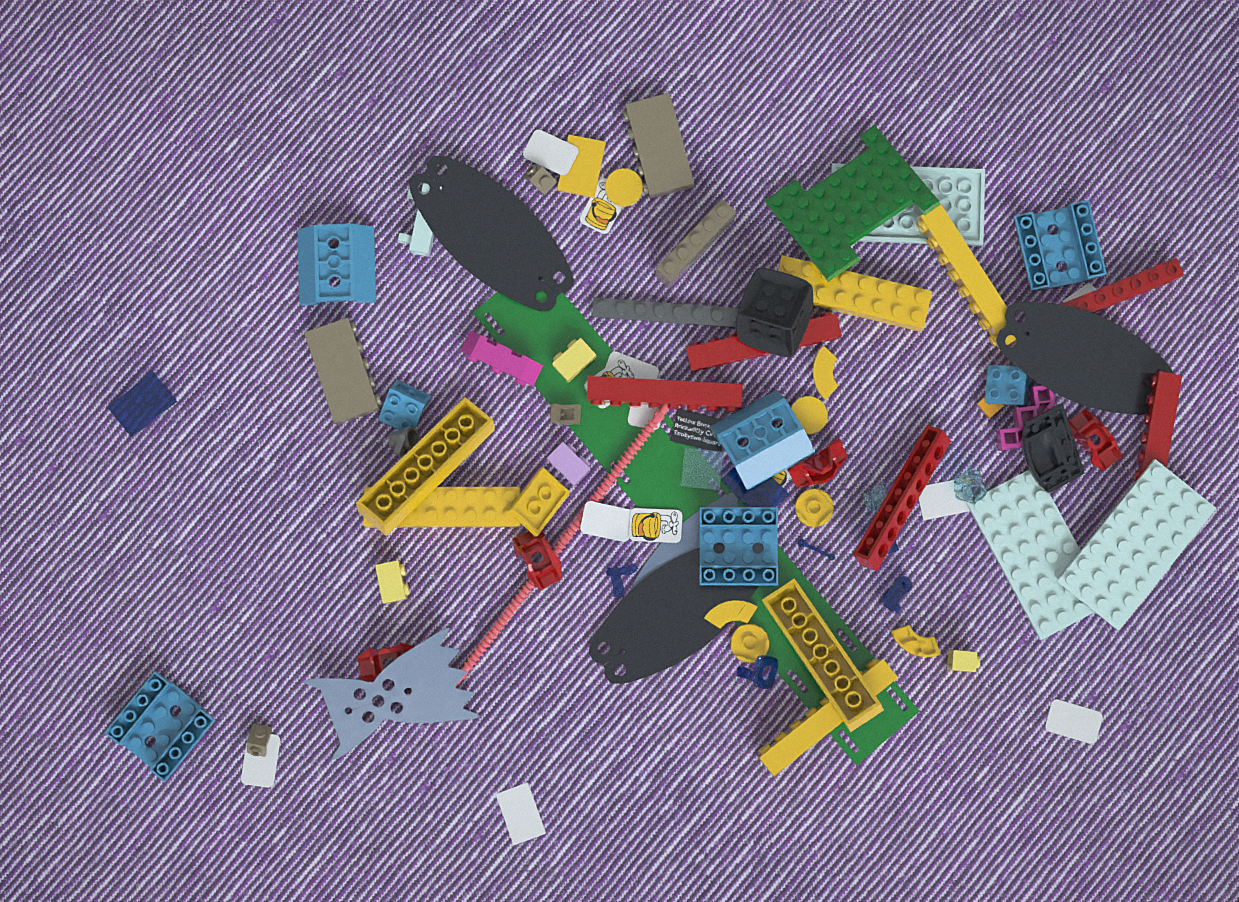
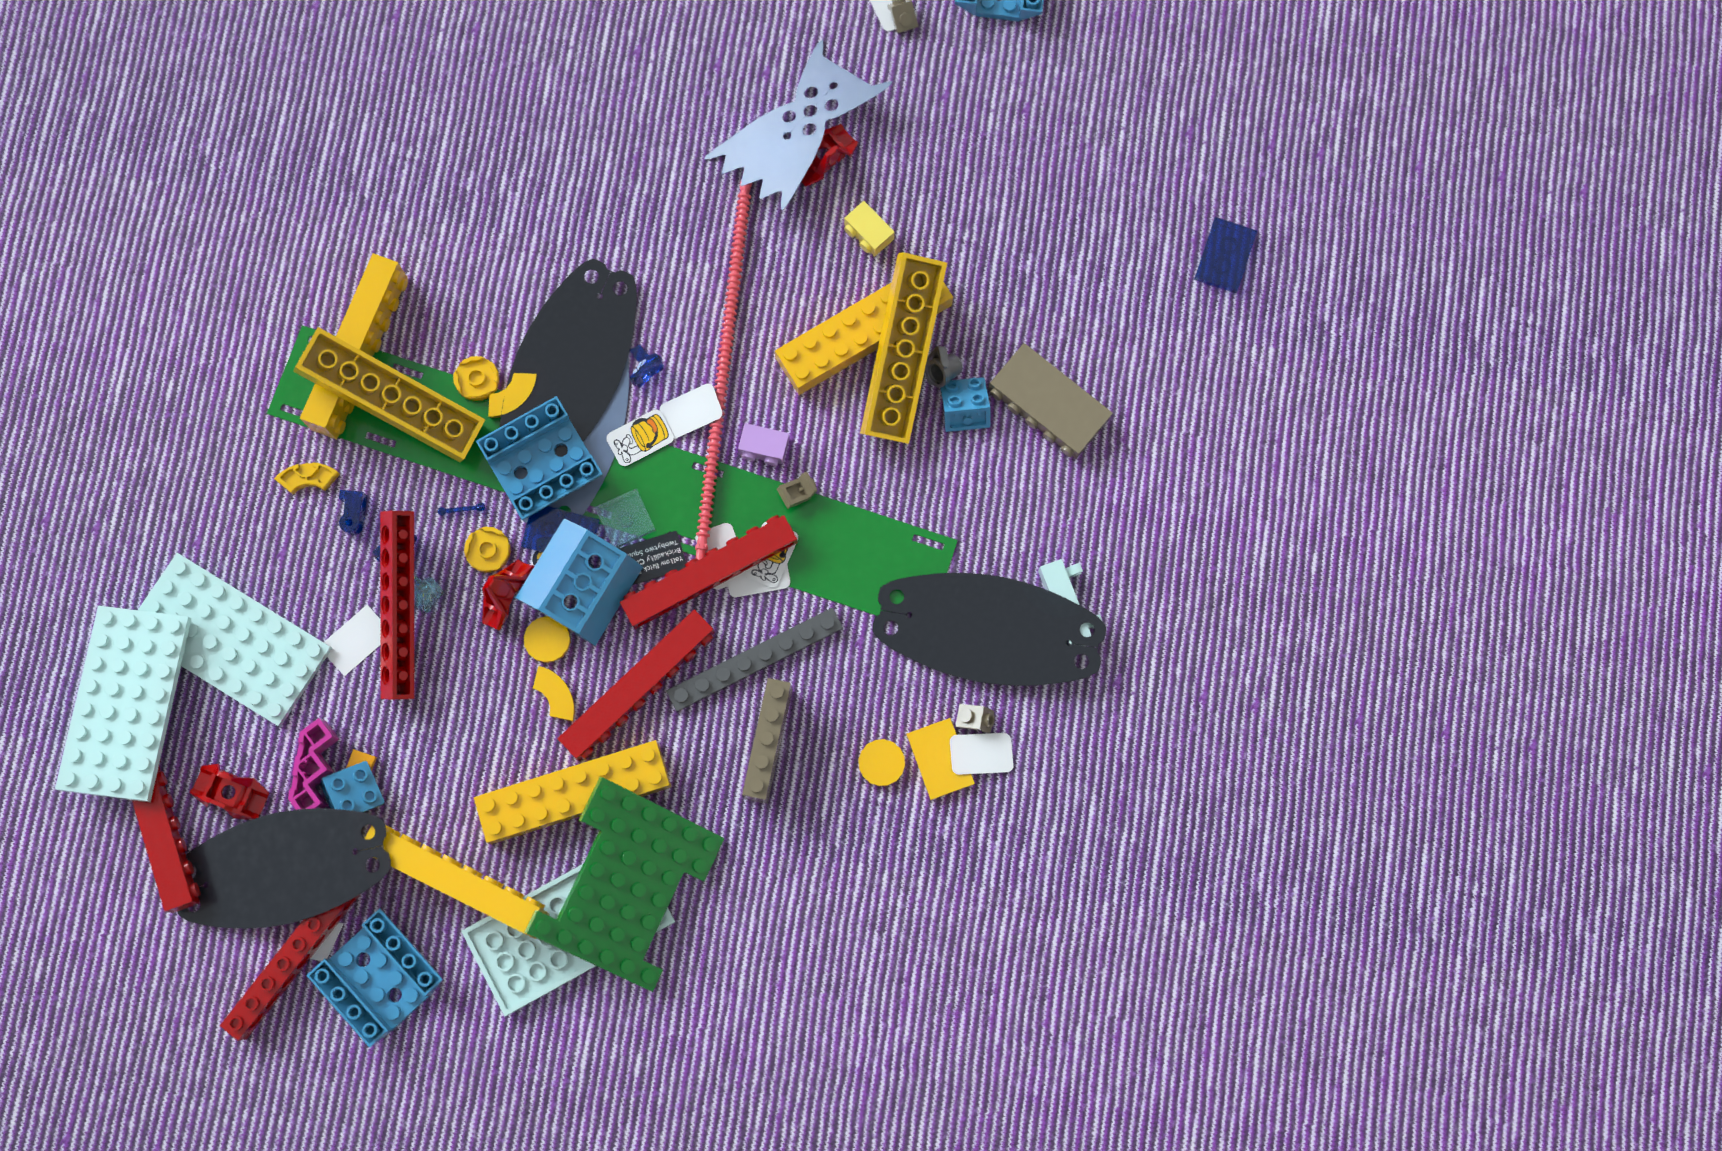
camera: 145 degrees right, 5 degrees down
dark azure slope [297,224,376,306] -> none
dark pink brick [460,331,543,386] -> none
white sticker [496,783,546,845] -> none
yellow tile [507,467,570,536] -> none
red piece [512,531,562,591] -> none
light yellow brick [552,338,597,383] -> none
sticker [580,178,622,234] -> none
dark tan brick [623,93,694,199] -> none
black piece [736,268,813,357] -> none
clear blue piece [736,655,778,690] -> none
light yellow brick [947,650,980,672] -> none
clear light blue piece [954,469,987,504] -> none
black slope [1022,403,1085,493] -> none
white sticker [1046,700,1102,744] -> none

